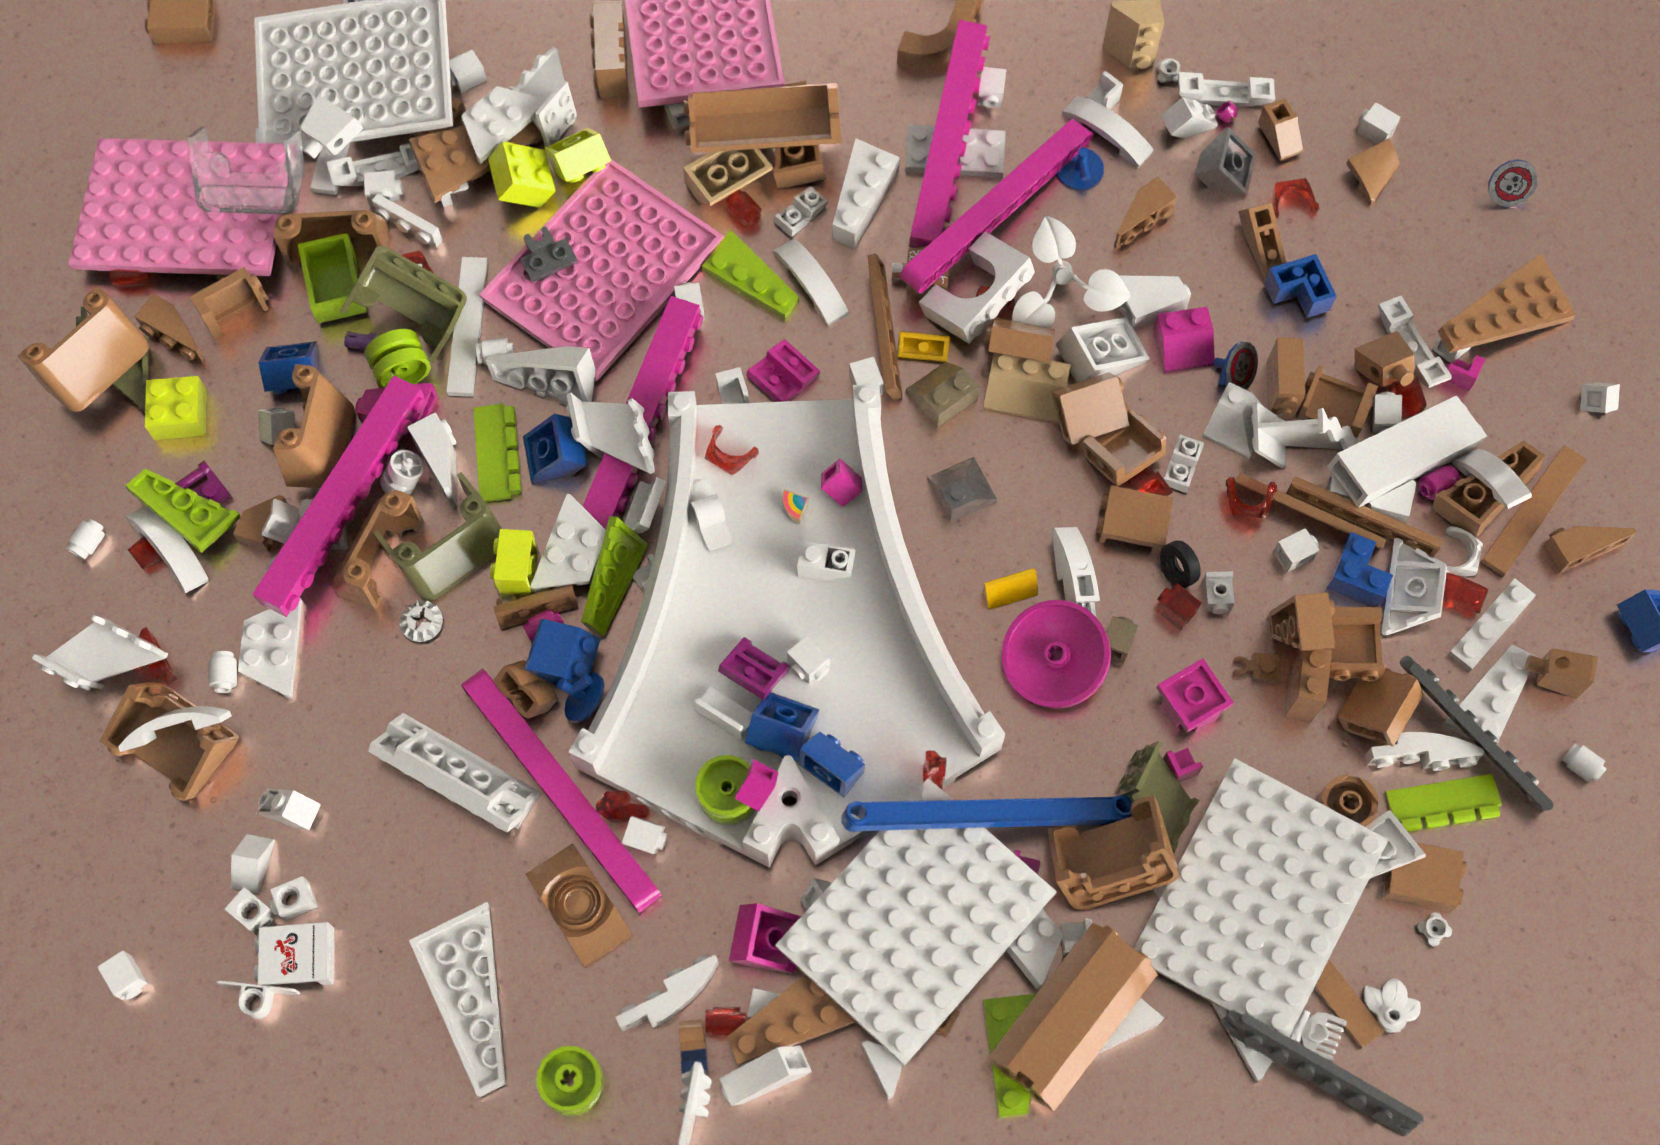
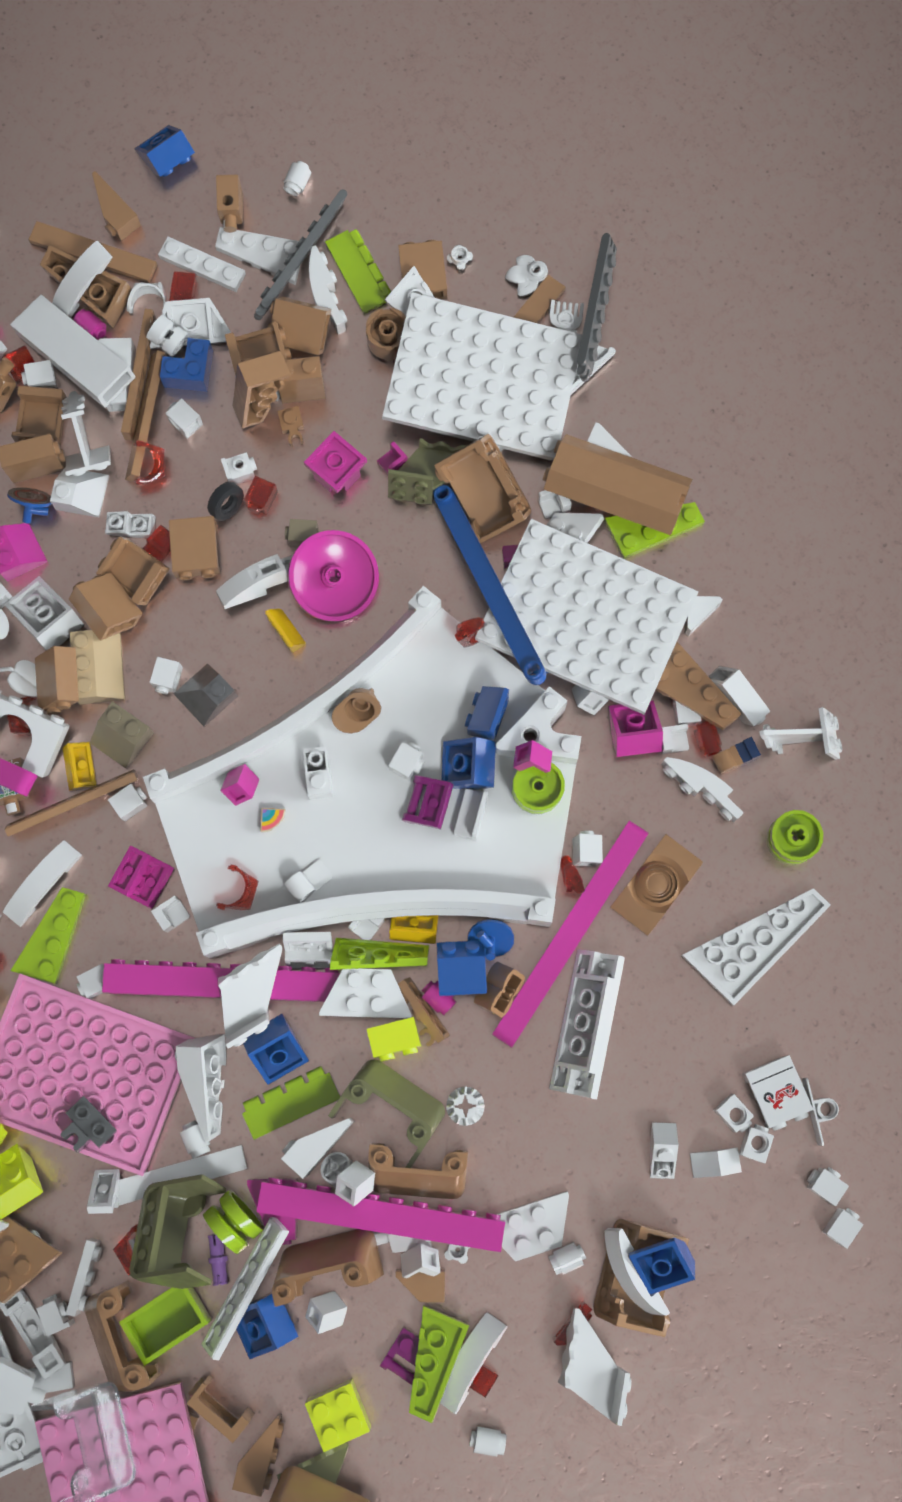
camera: 105 degrees left, 10 degrees up
none -> white slope [87,1169,120,1214]
none -> white wheel [146,314,189,357]
none -> white brick [150,657,183,695]
none -> white tile [201,1217,289,1360]
none -> medium nougat piece [332,688,381,734]
none -> white brick [335,1161,375,1206]
none -> yellow slope [389,915,438,944]
none -> blue slope [629,1237,695,1295]
none -> white panel [661,724,689,755]
none -> white brick [807,1167,849,1206]

